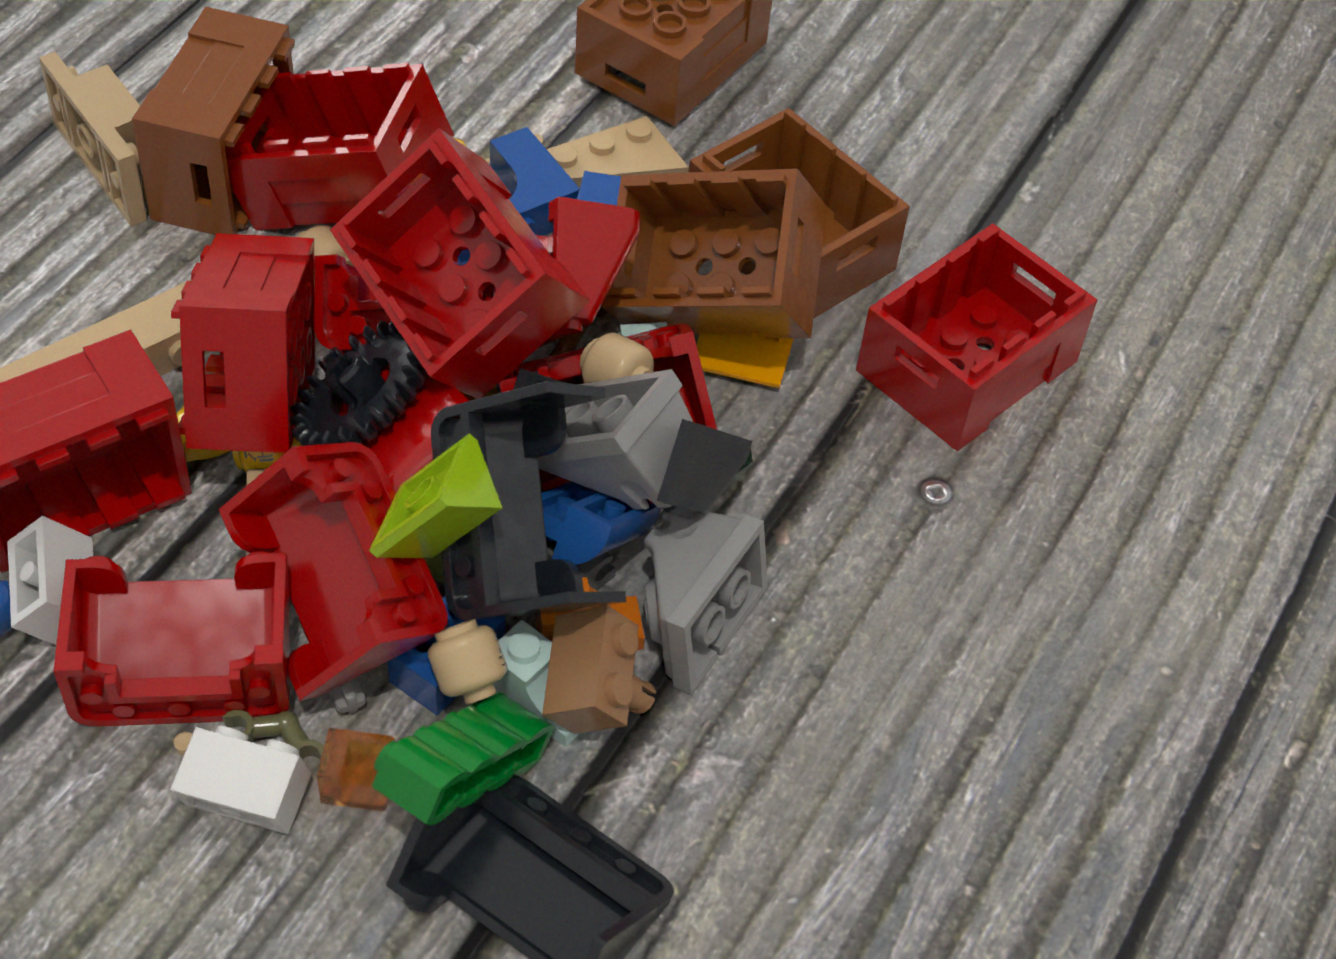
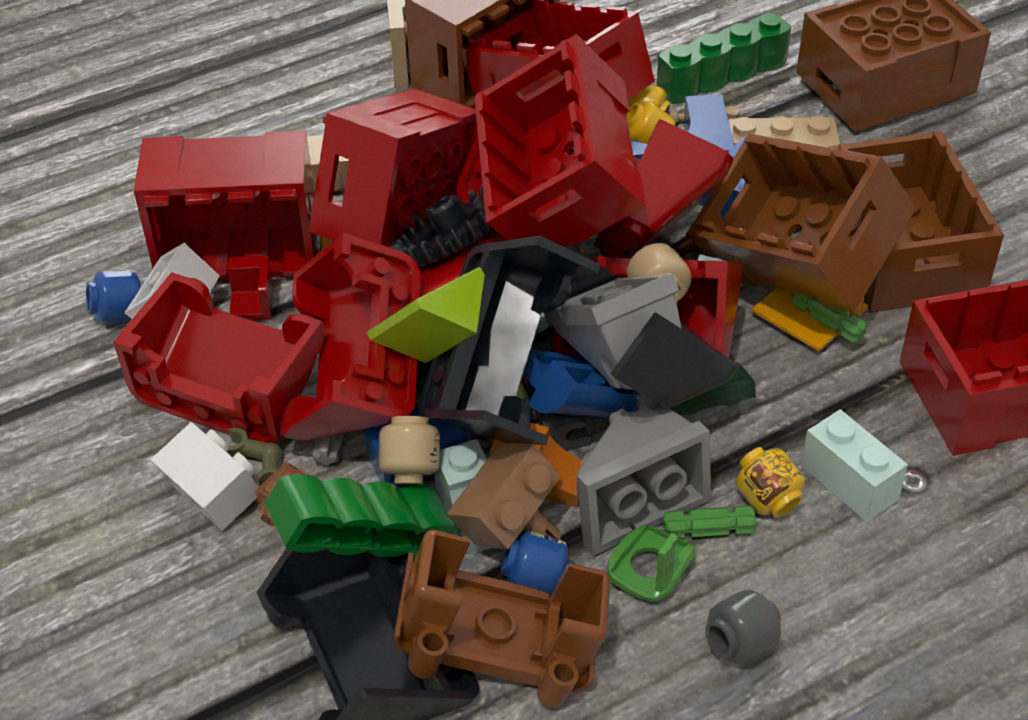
camera: 35 degrees right, 5 degrees down
none -> red panel [227,256,274,320]
none -> dark orange container [393,530,610,708]
none -> blue head [500,531,575,598]
none -> bright green piece [607,525,696,602]
none -> green brick [656,13,792,104]
none -> bright green axle [663,505,756,538]
none -> dark grey head [705,590,781,664]
none -> yellow head [736,447,806,518]
none -> bright green axle [792,293,868,343]
none -> light aqua brick [801,409,908,522]

